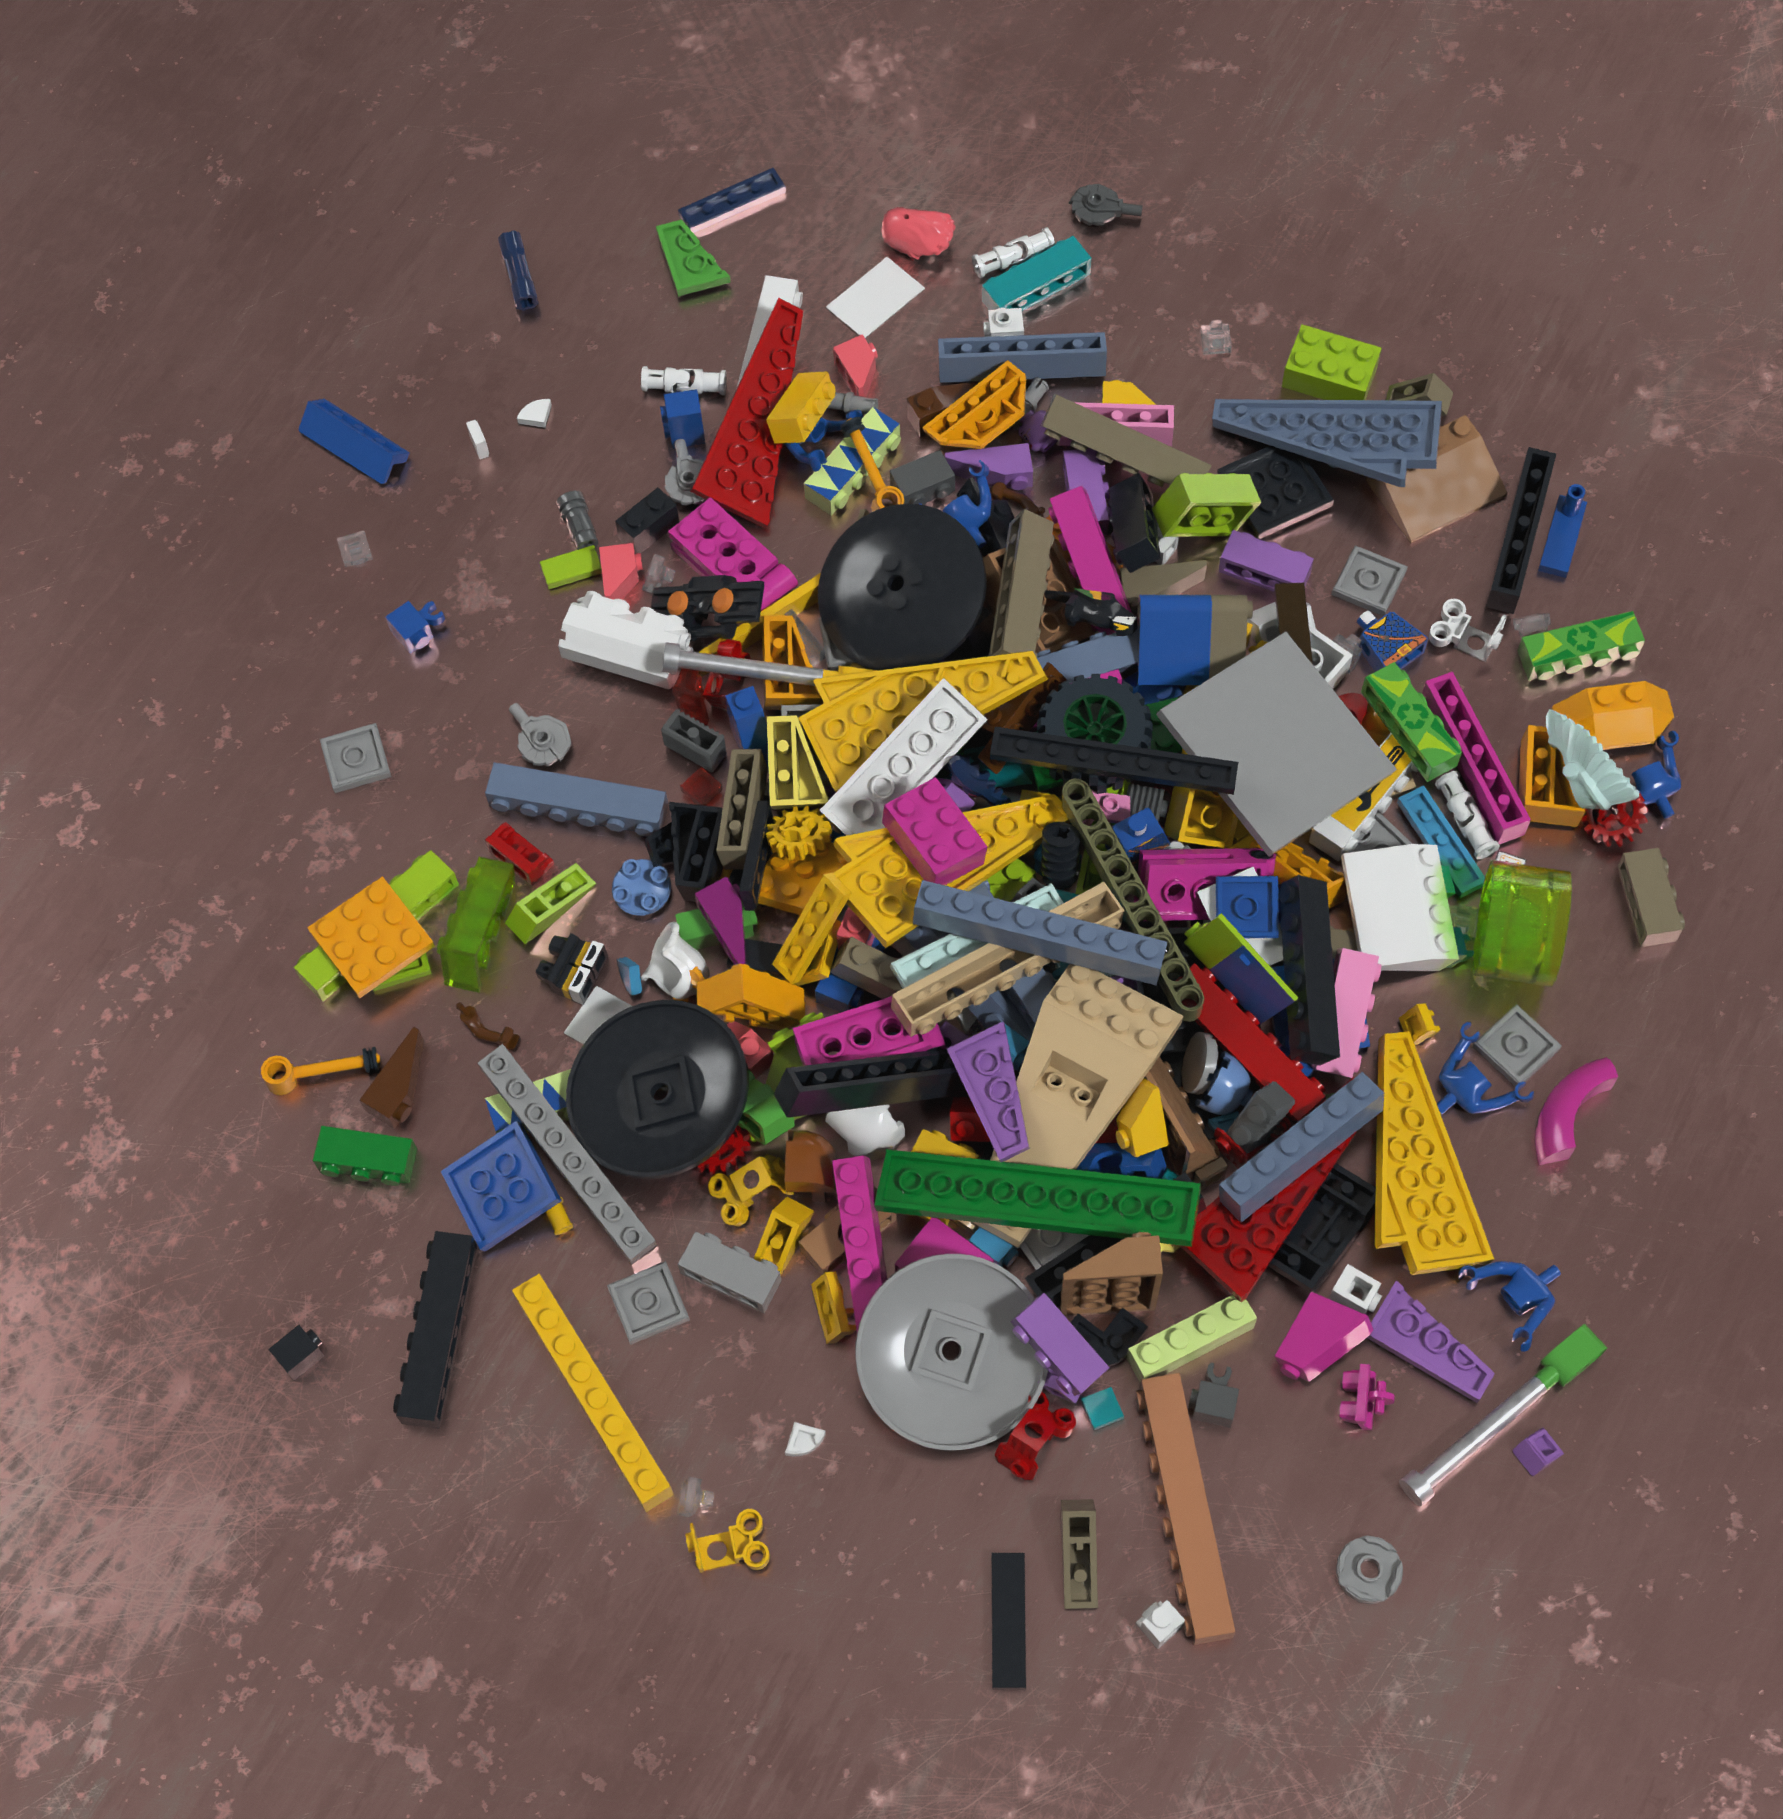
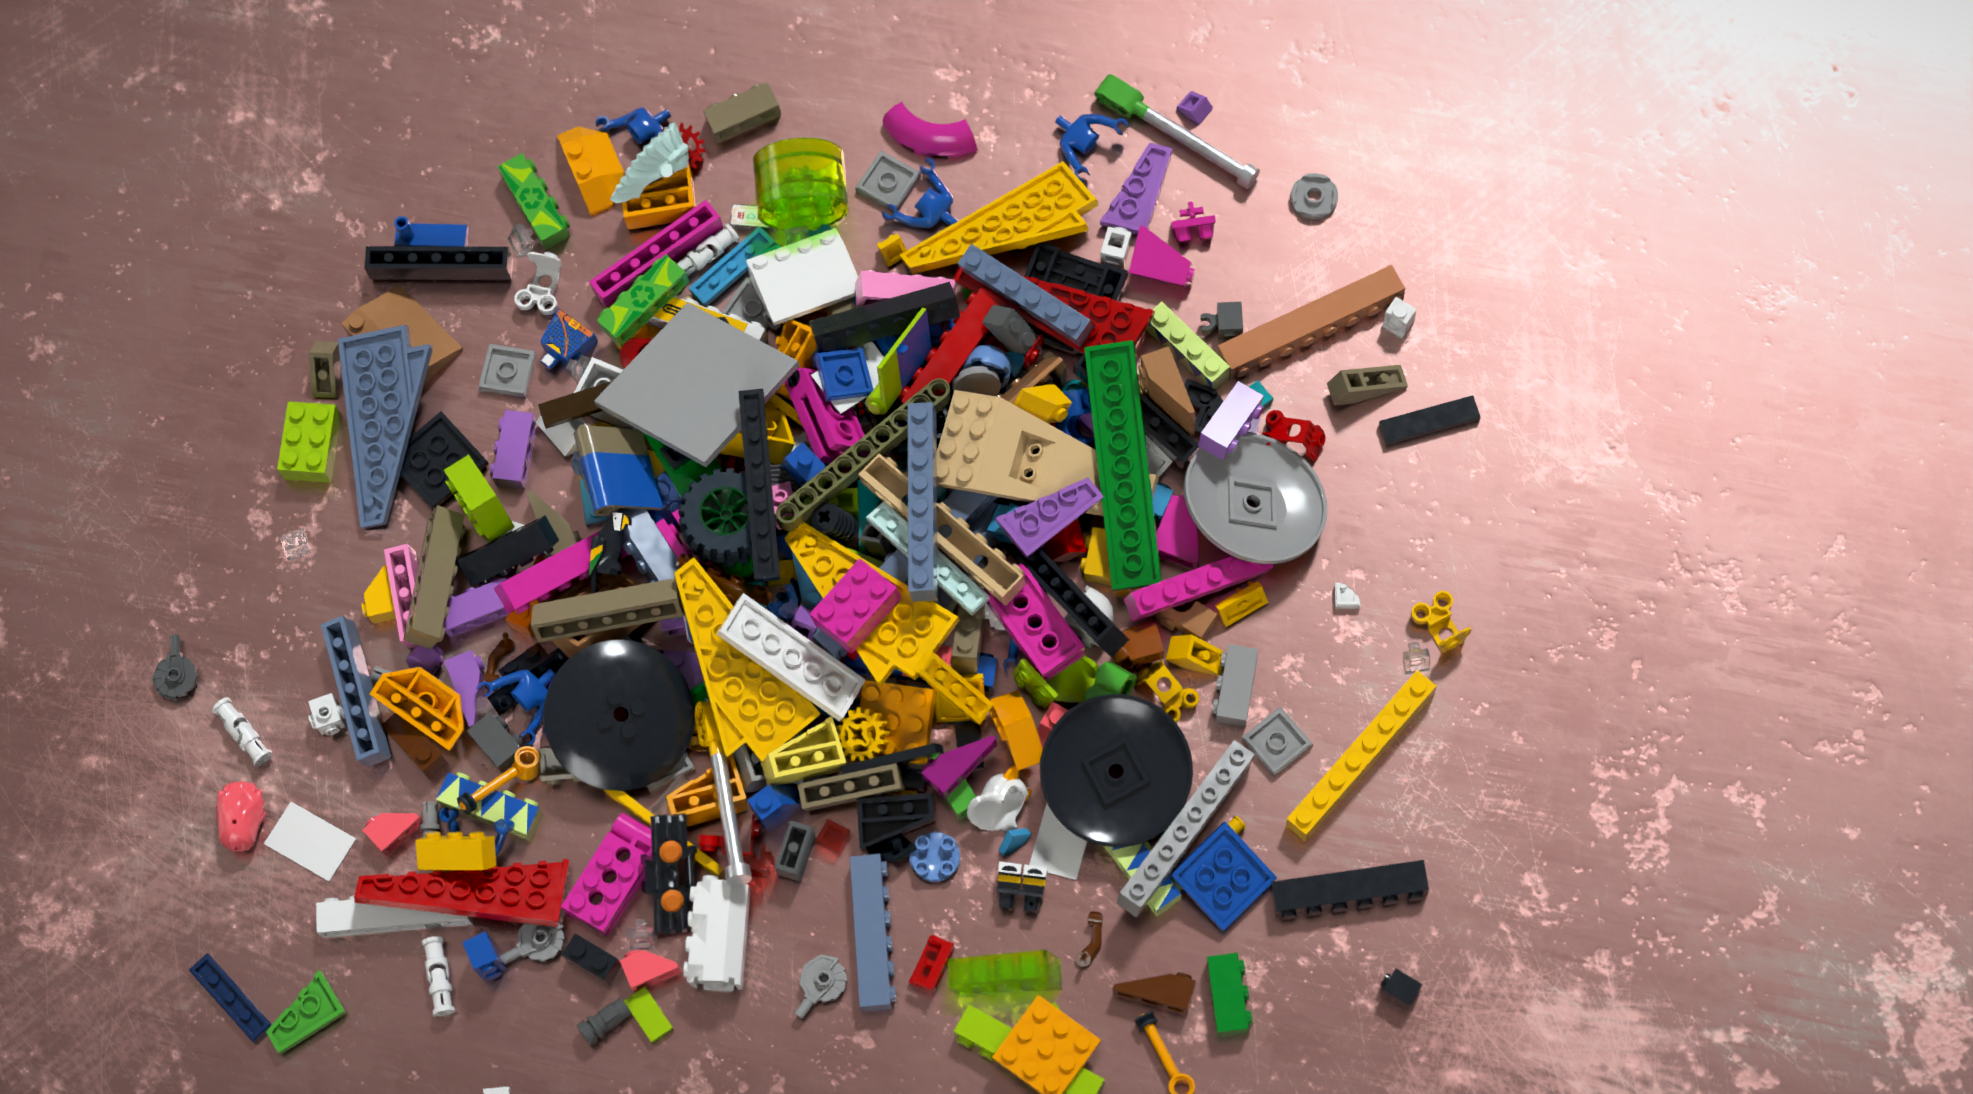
camera: 100 degrees left, 5 degrees up
lime slope [505,863,596,944] -> none
teal brick [982,236,1092,311] -> none

